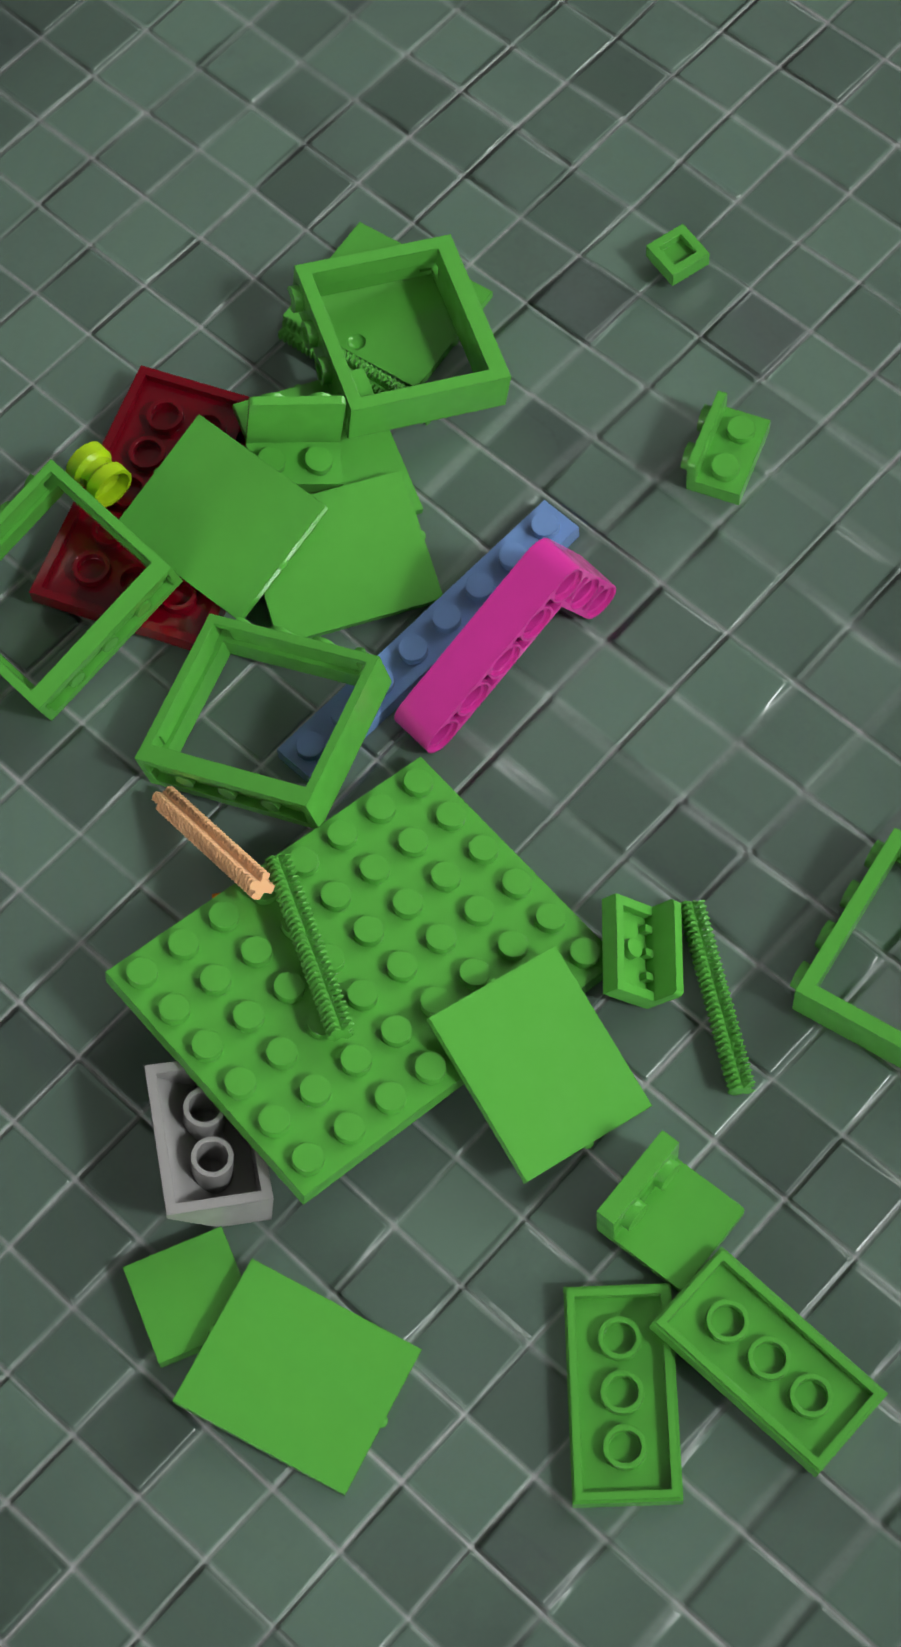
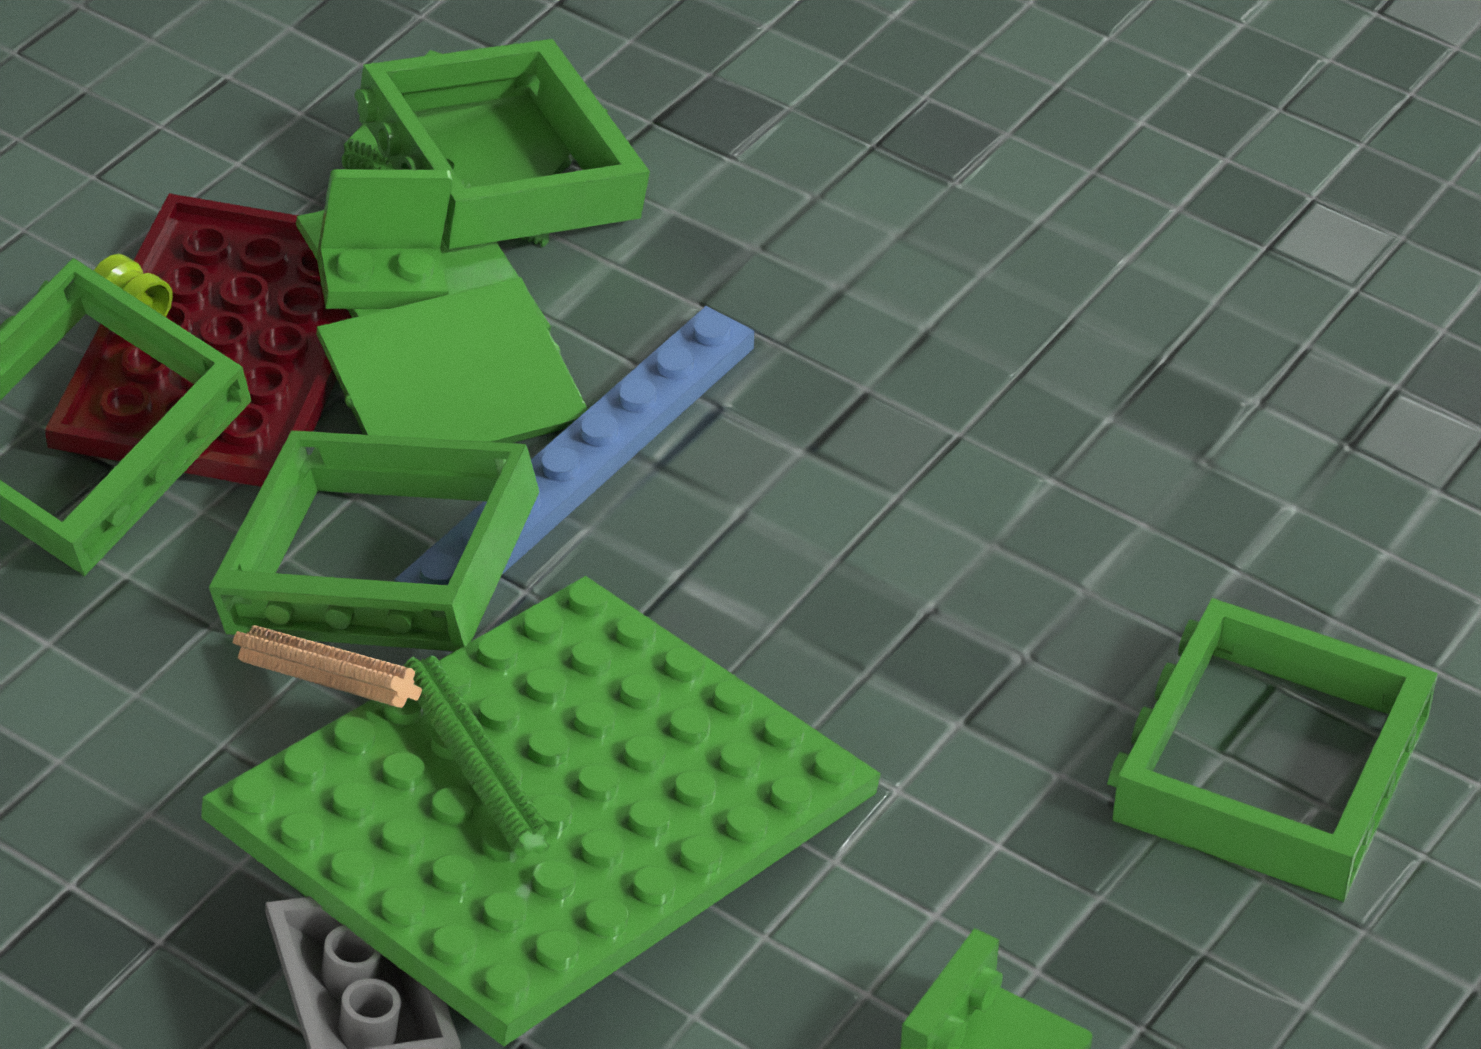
camera: 15 degrees left, 20 degrees down
bright green piece [119,414,328,619] -> none
dark pink beam [394,538,616,754] -> none
bright green piece [426,946,652,1184] -> none
bright green bracket [602,893,684,1009] -> none
bright green plate [646,224,710,286] -> none
bright green bracket [681,390,771,505] -> none
bright green axle [681,900,756,1096] -> none

